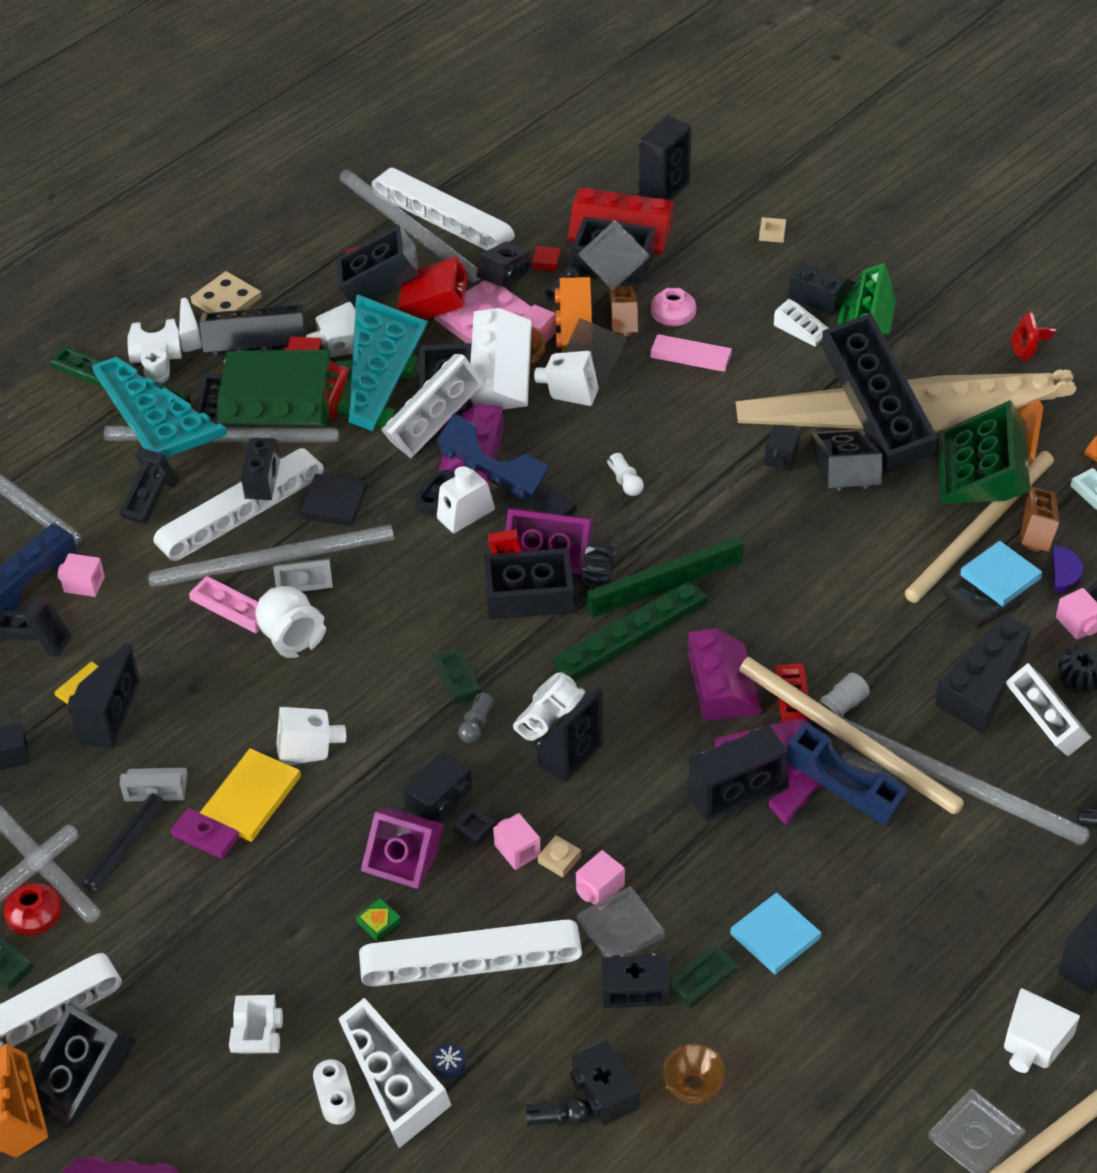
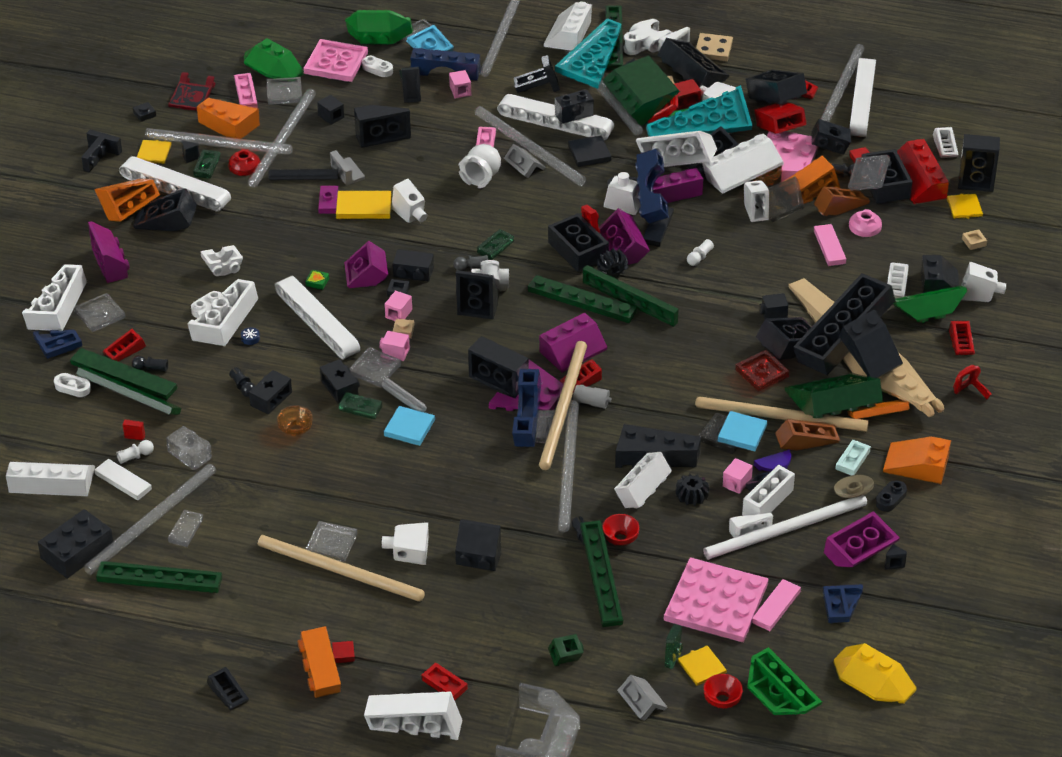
camera: 60 degrees right, 5 degrees down
none -> light grey axle [381,378,427,412]
none -> white slope [544,2,592,51]
none -> clear red plate [735,350,789,392]
none -> black slope [839,310,903,378]
none -> white slope [933,127,958,158]
none -> yellow piece [947,194,983,219]
none -> red slope [949,321,975,355]
none -> white torso [961,262,1006,302]

